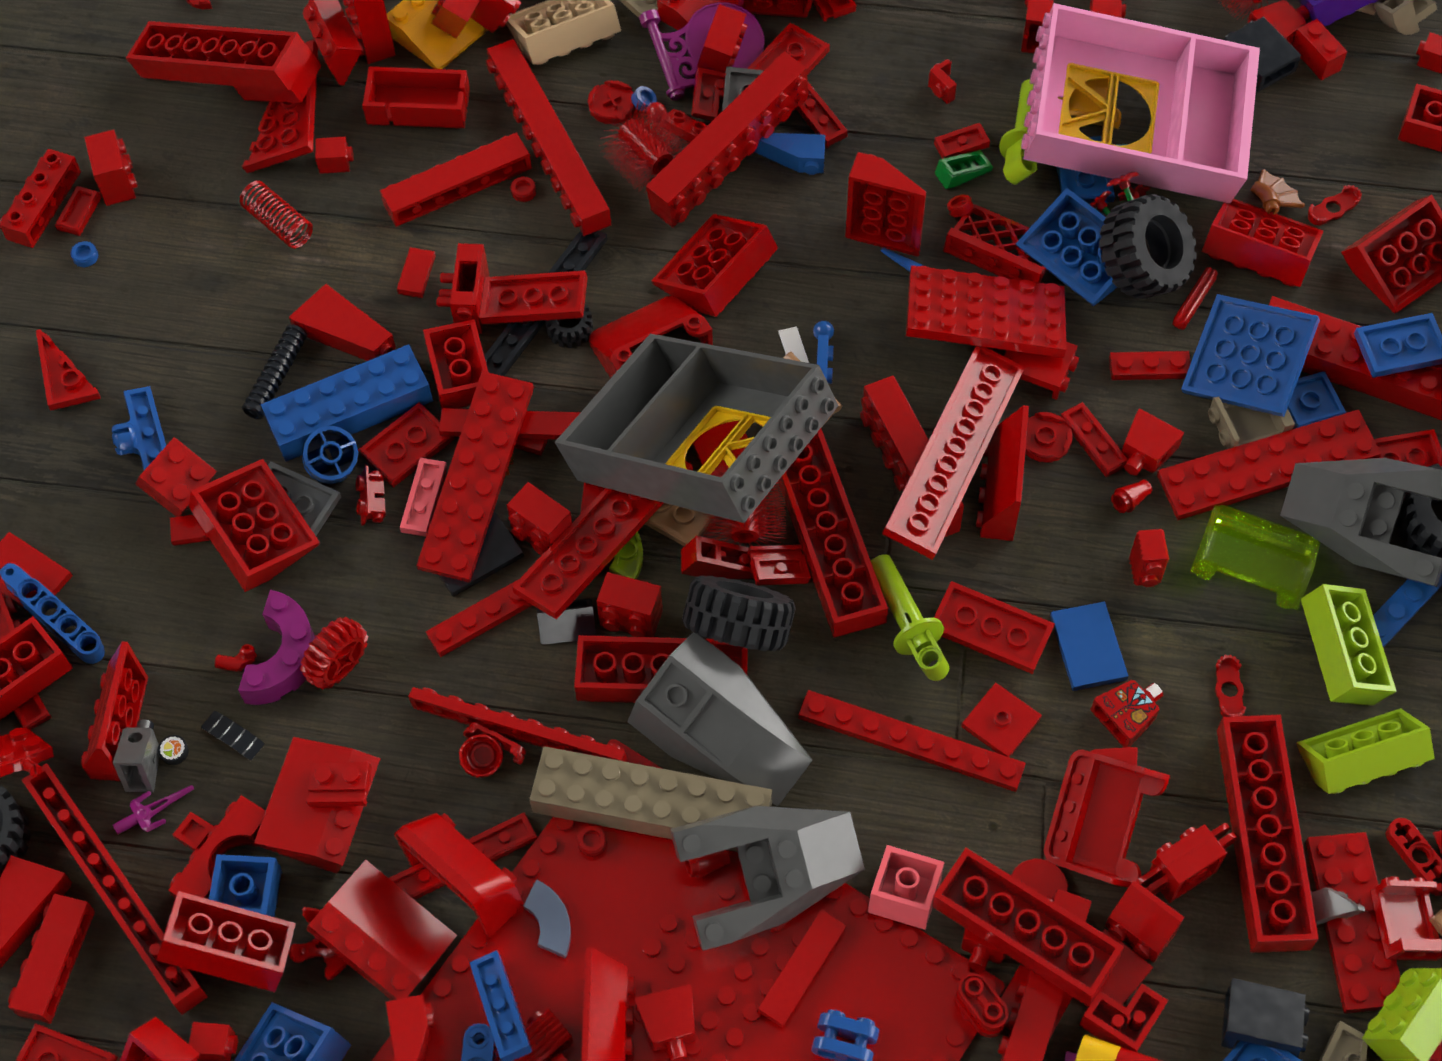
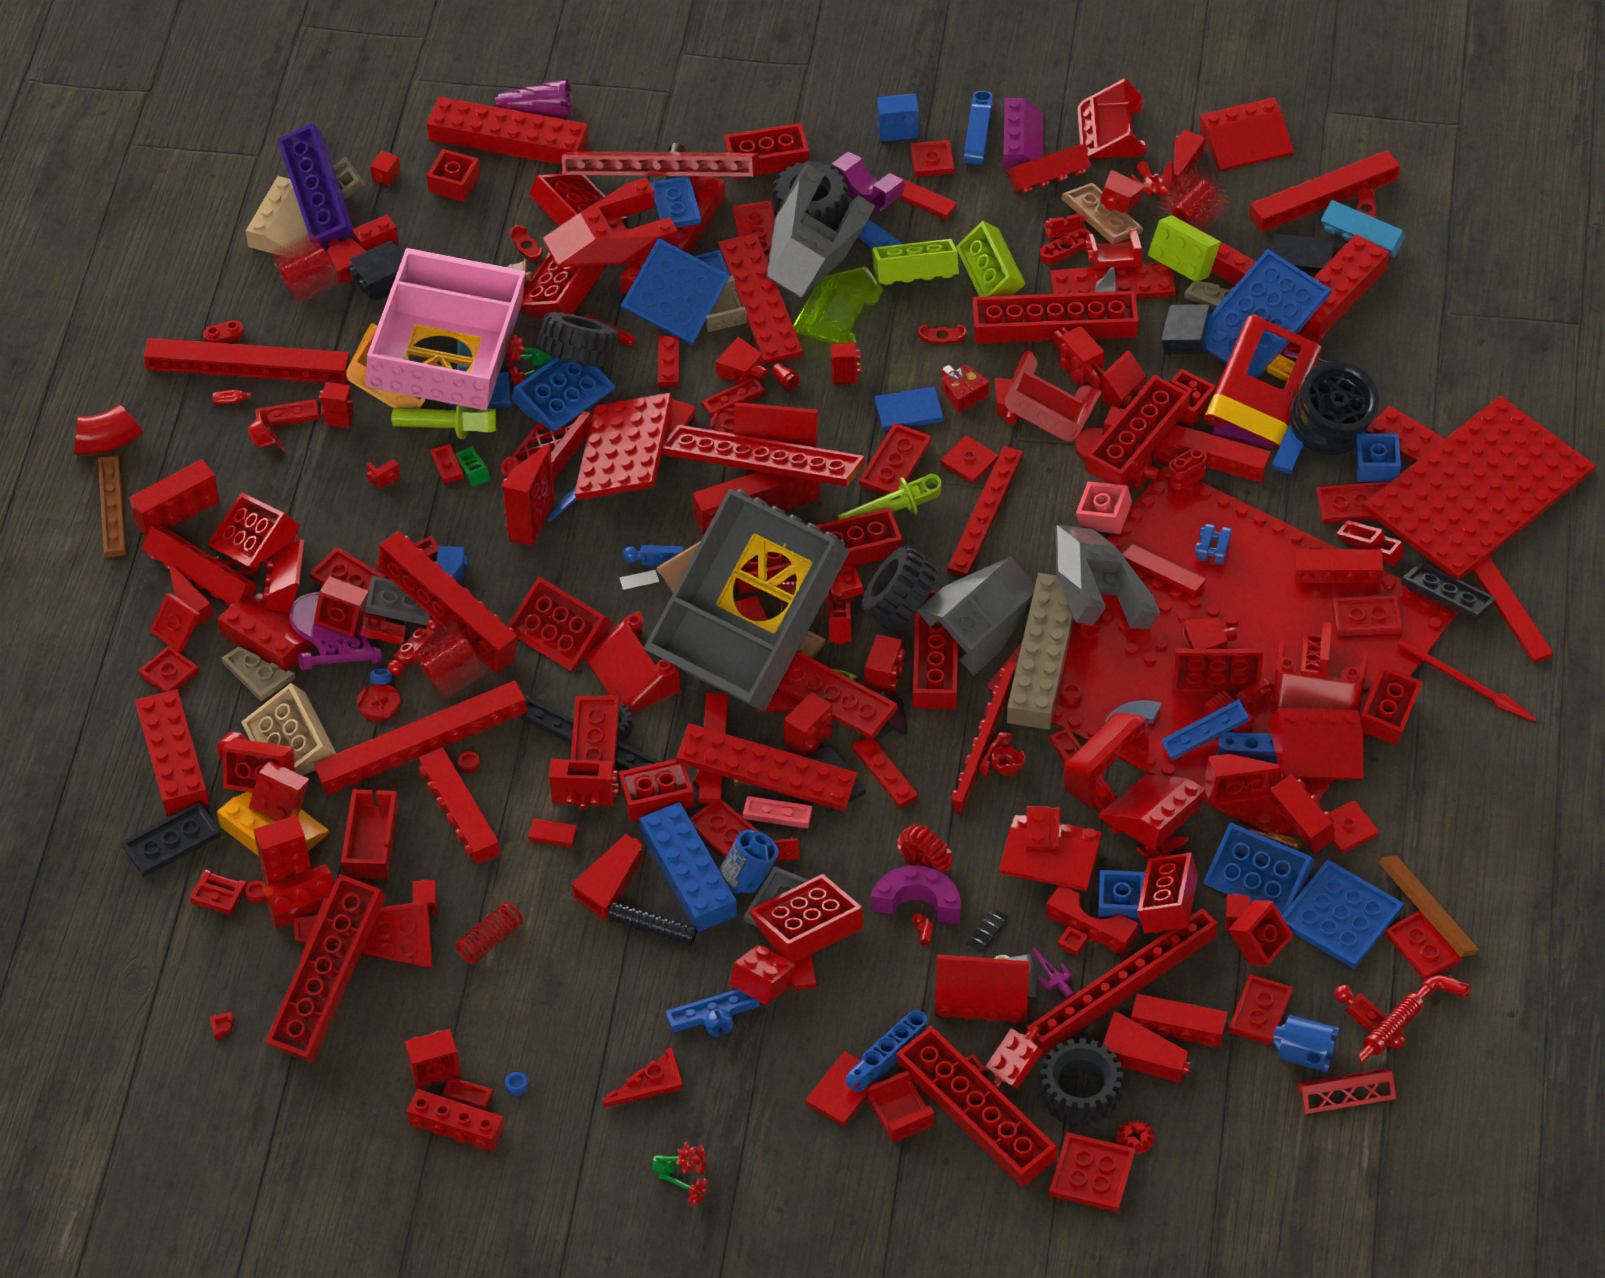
camera: 90 degrees left, 10 degrees down
none -> red wedge [543,177,678,268]

